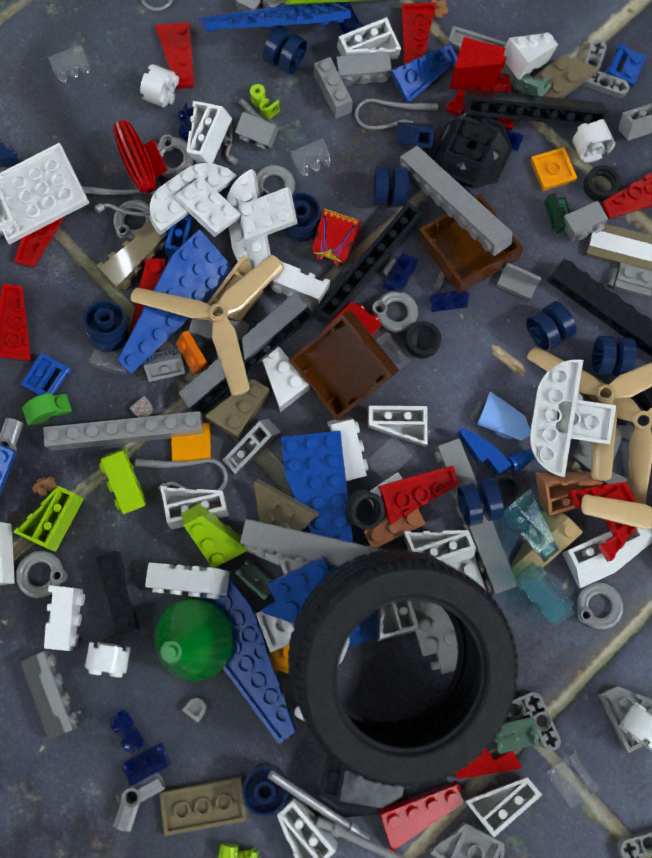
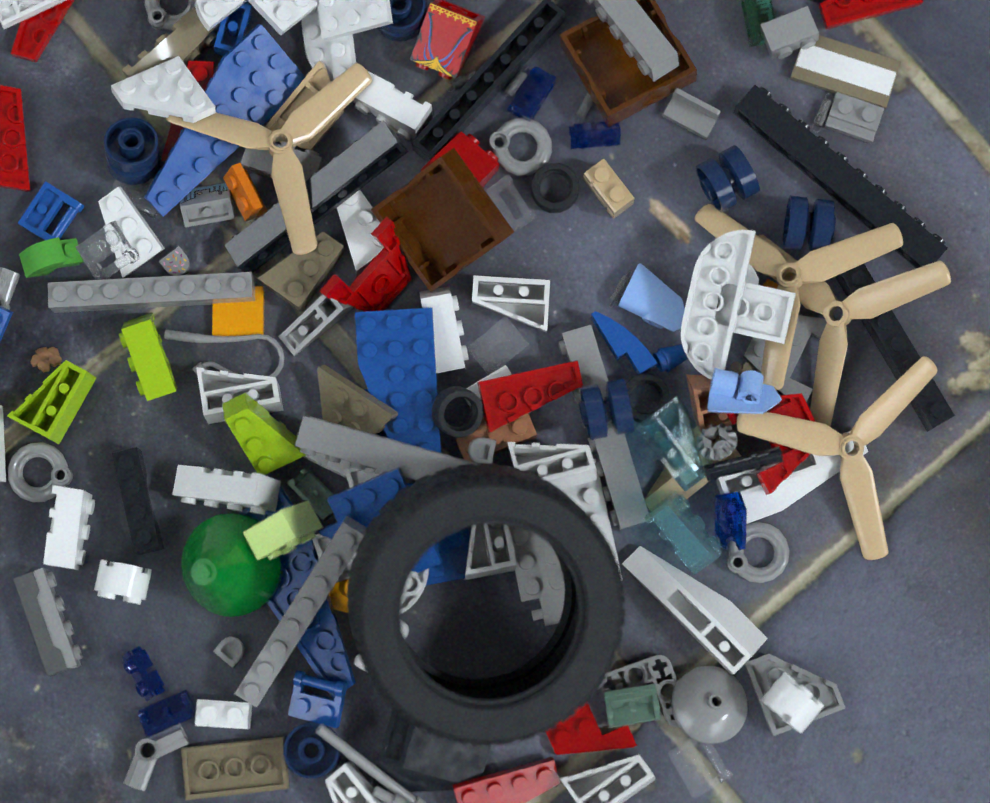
camera: 10 degrees right, 5 degrees up
none -> clear plate [76,221,140,280]
none -> white wing [98,186,165,278]
none -> white plate [111,56,216,123]
none -> white brick [195,699,252,729]
none -> light grey brick [235,516,366,708]
none -> yellowish green brick [243,500,323,561]
none -> blue plate [288,670,347,728]
none -> red wing [319,217,412,312]
none -> light grey tile [468,437,496,464]
none -> tan brick [583,159,635,219]
none -> white wedge [622,546,768,675]
none -> light grey dish [672,666,748,744]
none -> light grey gear [696,422,737,460]
none -> black pin [704,446,784,481]
none -> light blue panel [707,368,782,414]
none -> clear blue hinge [714,492,747,550]

